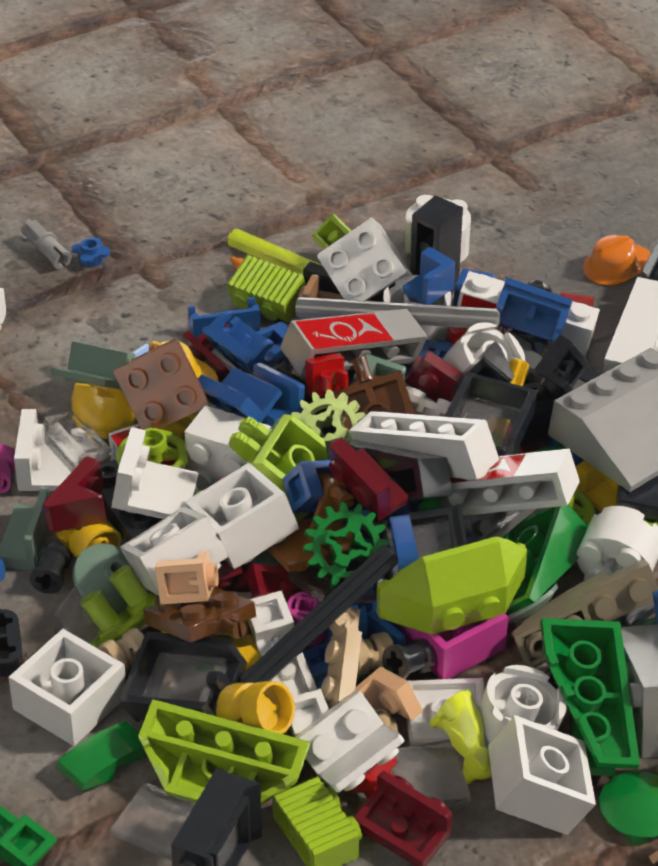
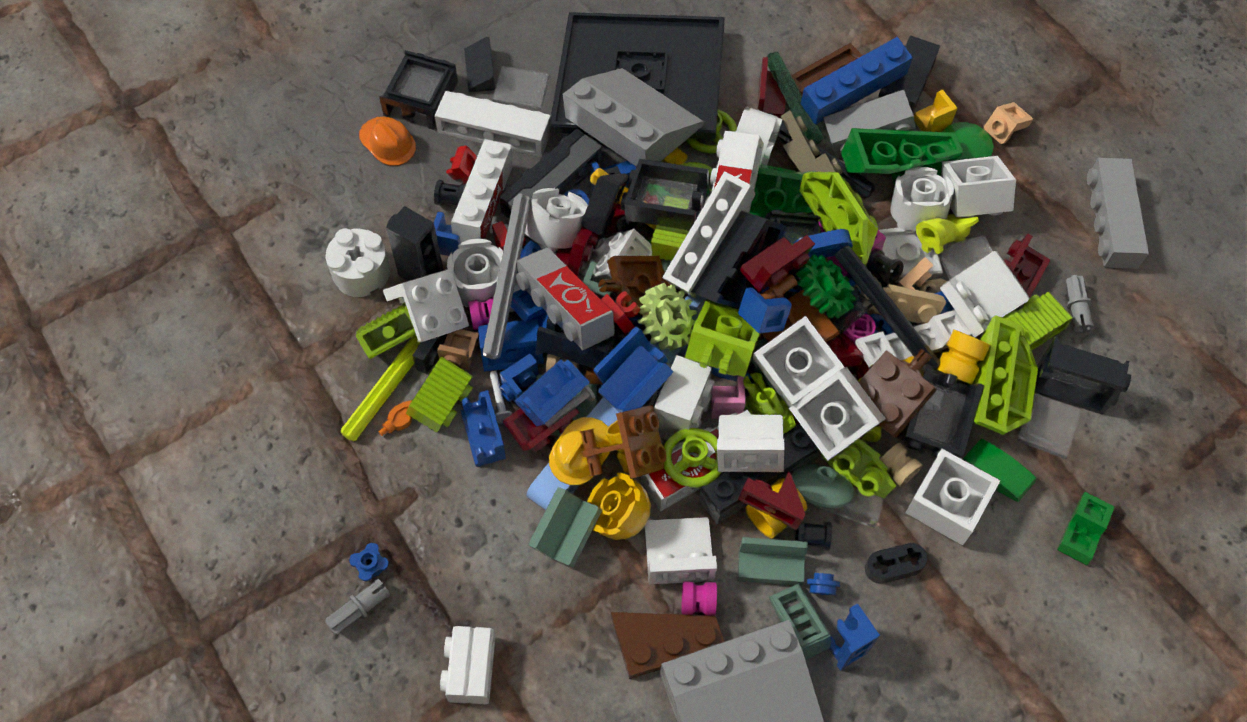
camera: 95 degrees left, 20 degrees up
clear slope [43,411,112,472] -> none
light nougat bracket [155,551,219,605] -> none
blue panel [403,247,455,305] -> none
blue hinge [495,277,573,342] -> none
black bracket [535,334,590,399] -> none

